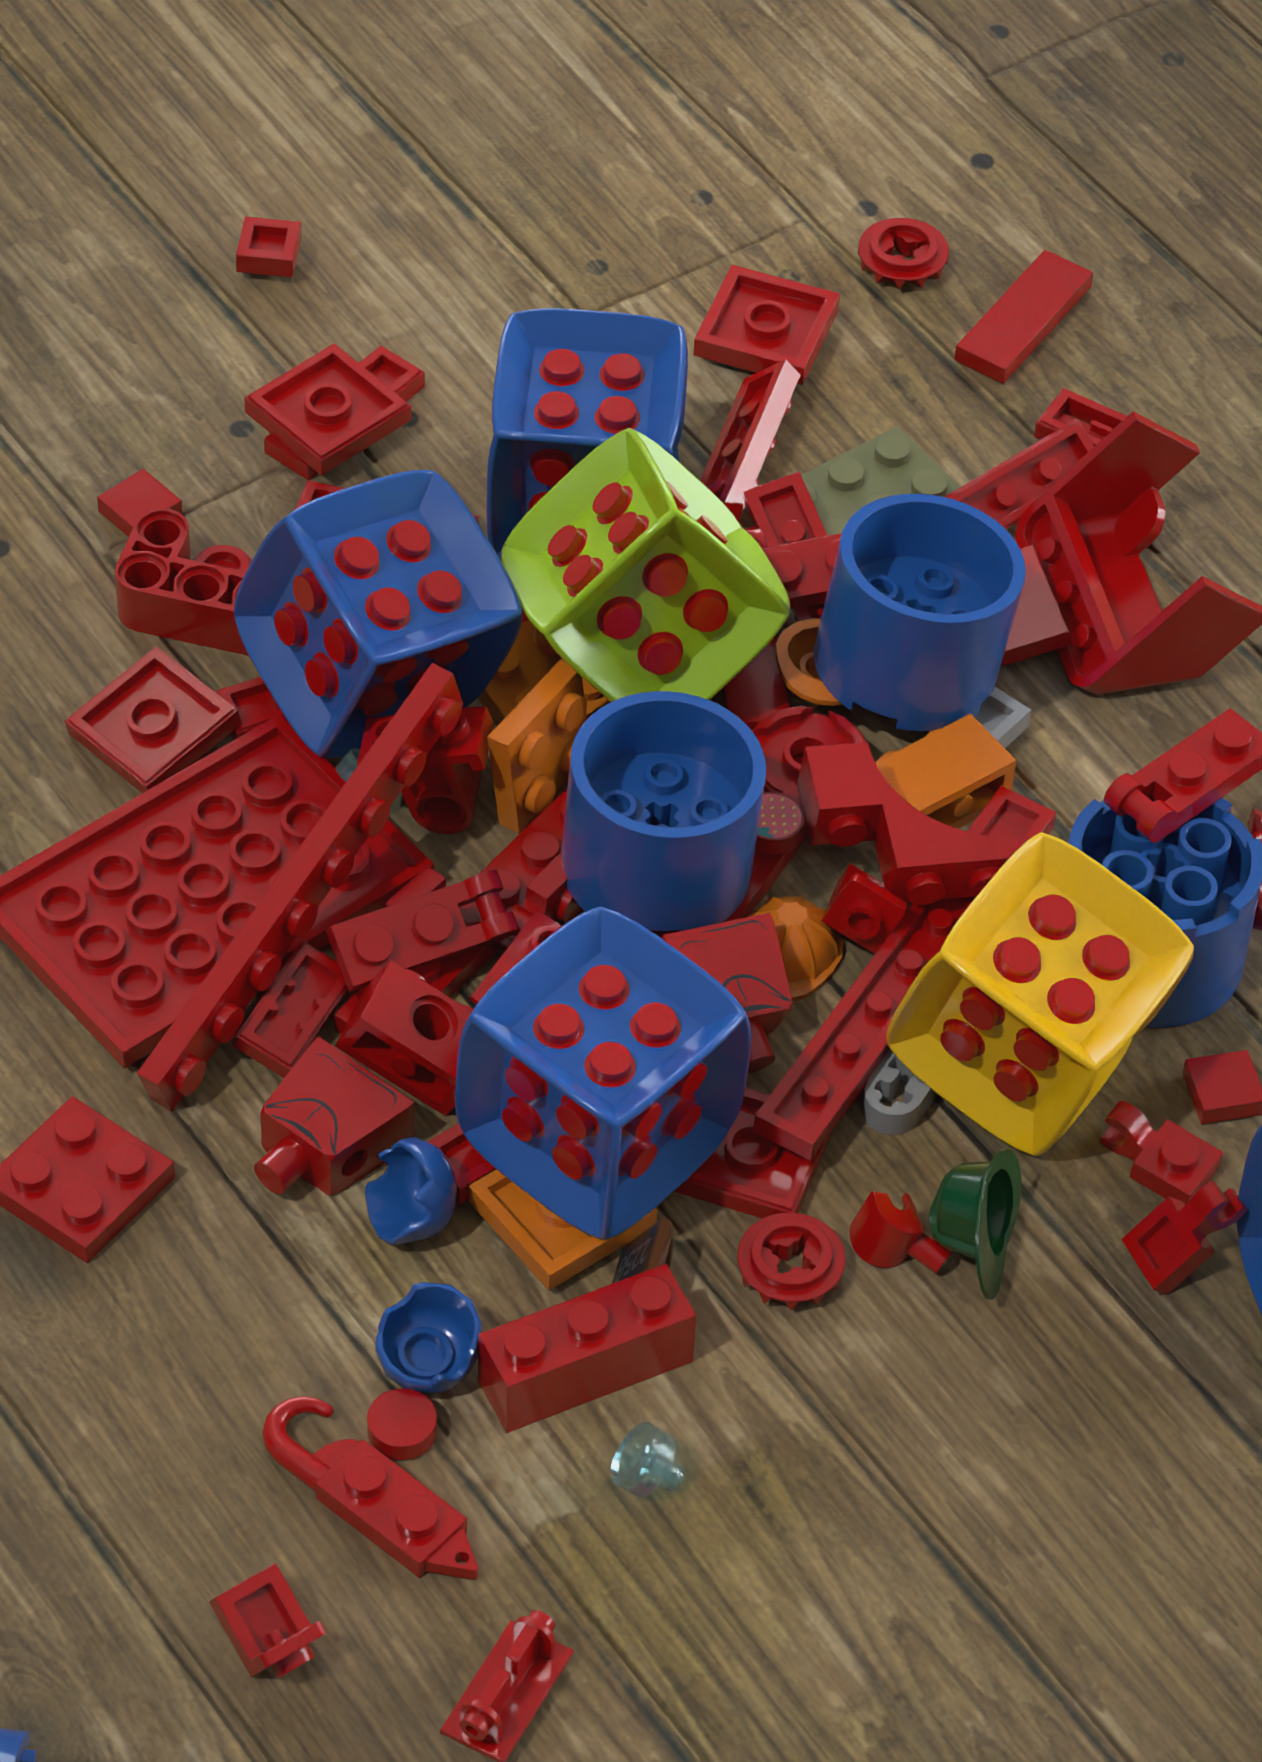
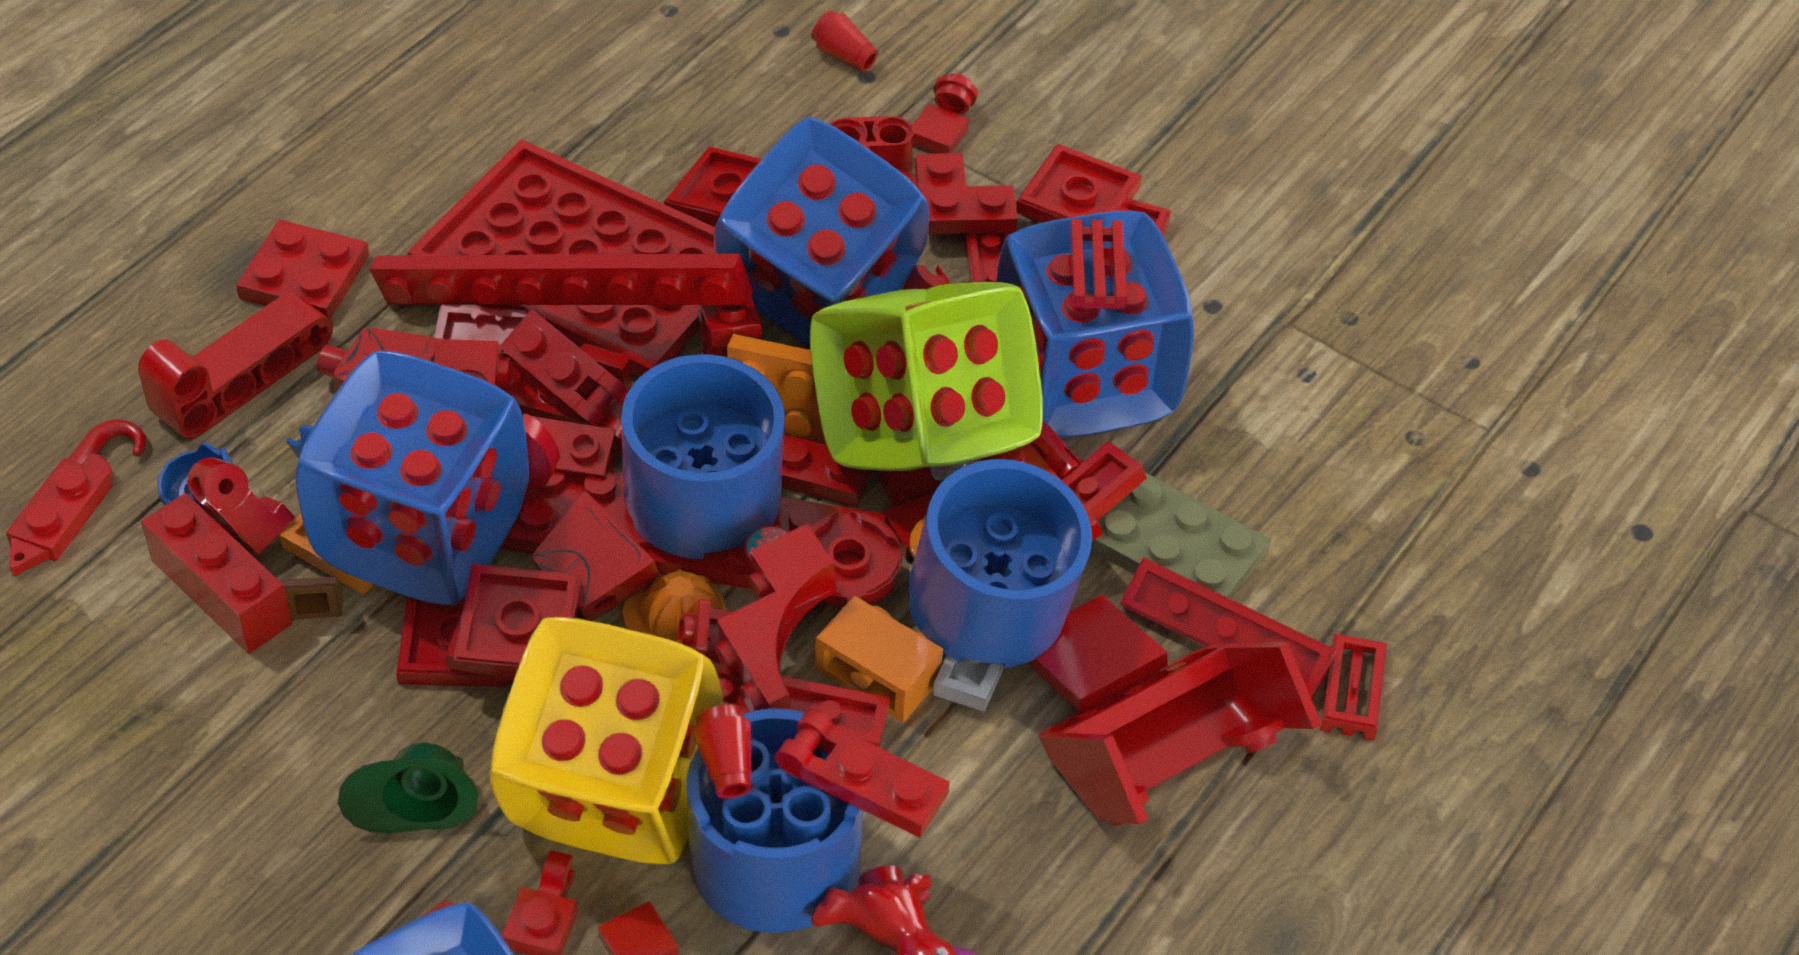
camera: 70 degrees right, 0 degrees up
red plate [236,216,302,277] -> none
red tile [367,1388,437,1460] -> none
clear light blue tile [610,1422,685,1498] -> none
red plate [693,265,840,385] -> none
red plate [700,359,800,526] -> none
red gear [736,1213,845,1310] -> none
red piece [849,1191,952,1274] -> none
red gear [858,218,949,289] -> none
red tile [954,249,1093,384] -> none
none -> red beam [138,293,333,439]
none -> red leg [187,457,296,555]
none -> red tile [453,564,582,675]
none -> red cone [693,705,752,799]
none -> red plate [915,153,1018,234]
none -> red plate [933,73,978,115]
none -> red tile [1070,219,1127,309]

